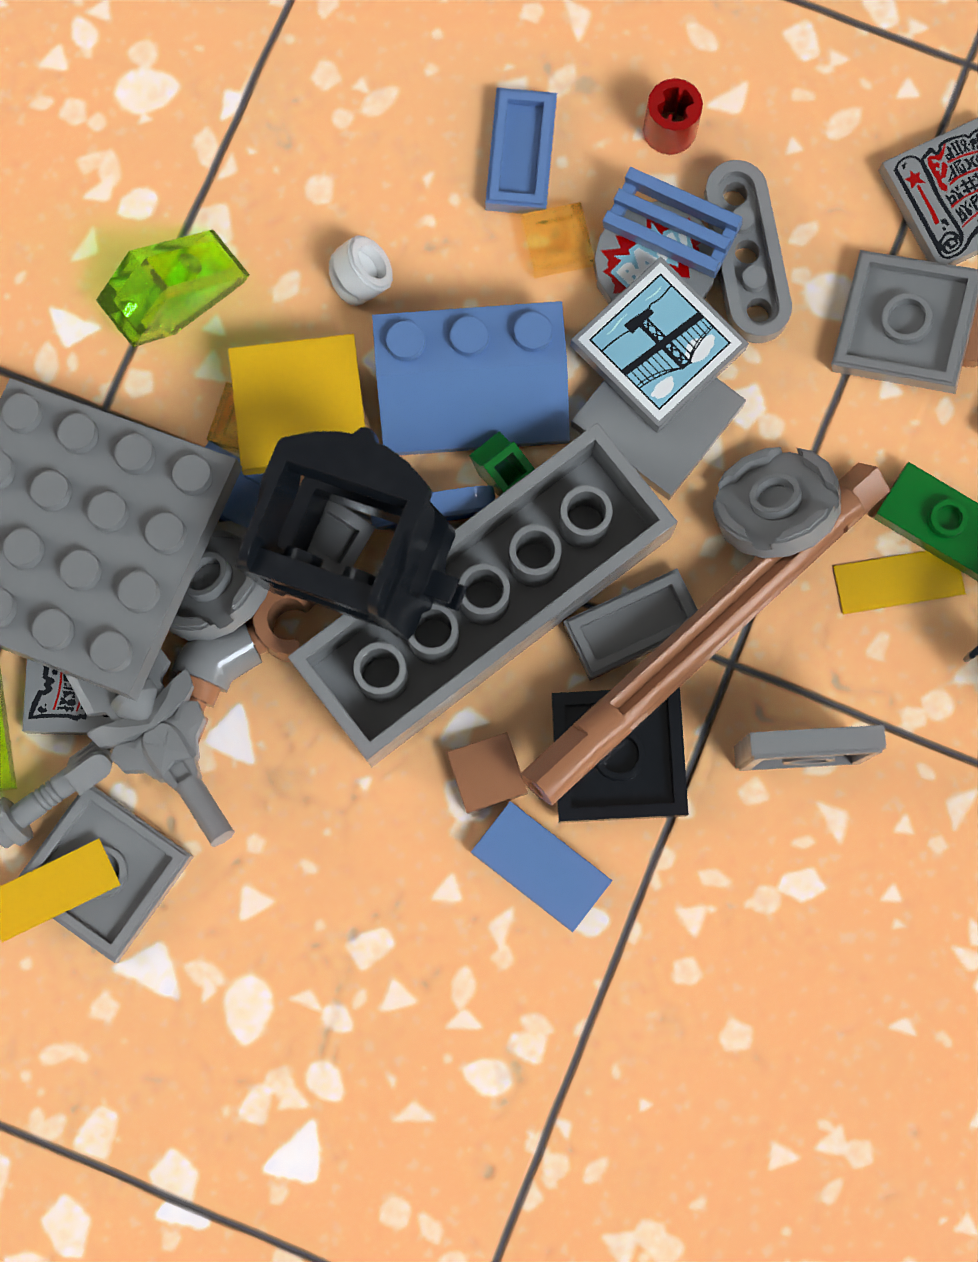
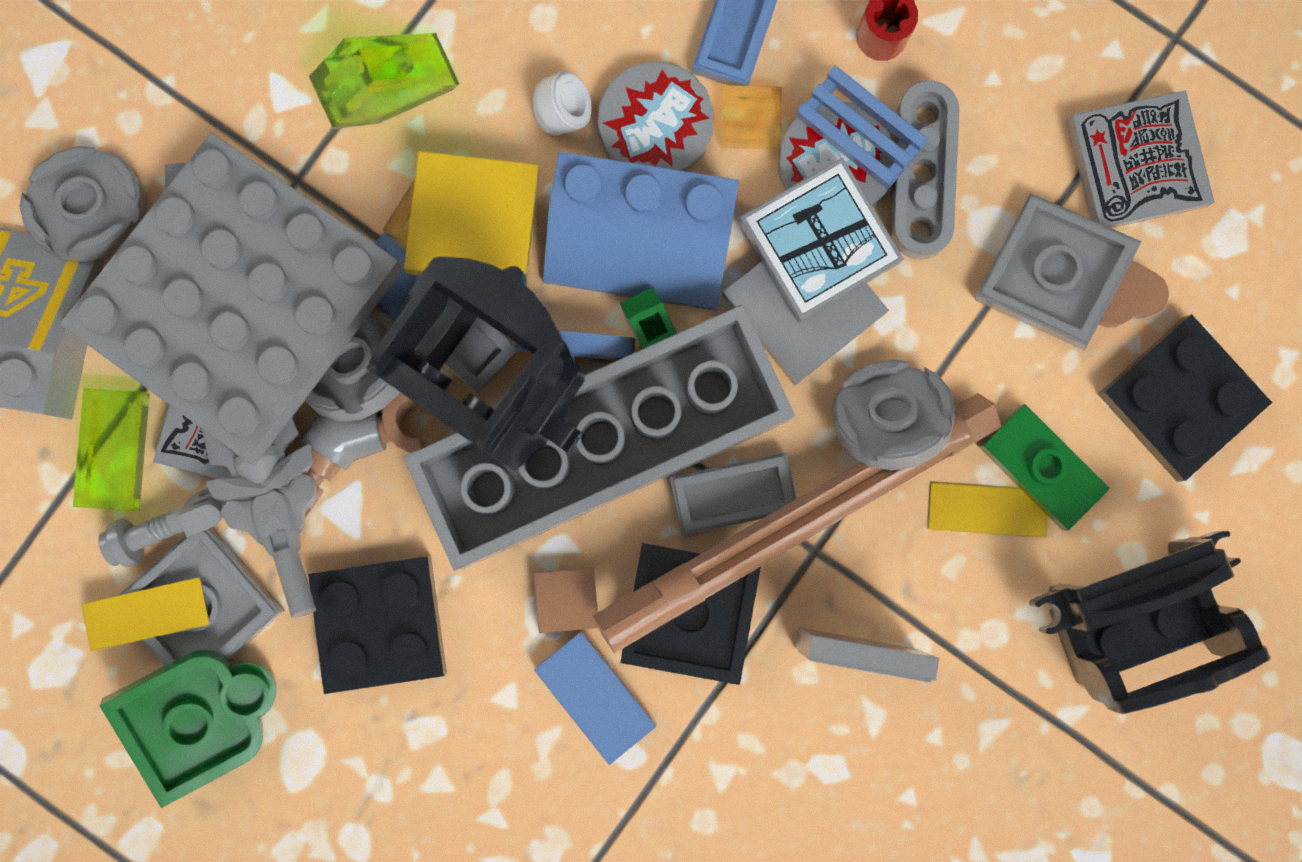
camera: 10 degrees right, 5 degrees up
none -> green plate [99,650,276,808]
none -> black plate [308,556,447,694]
none -> tile [598,61,714,172]

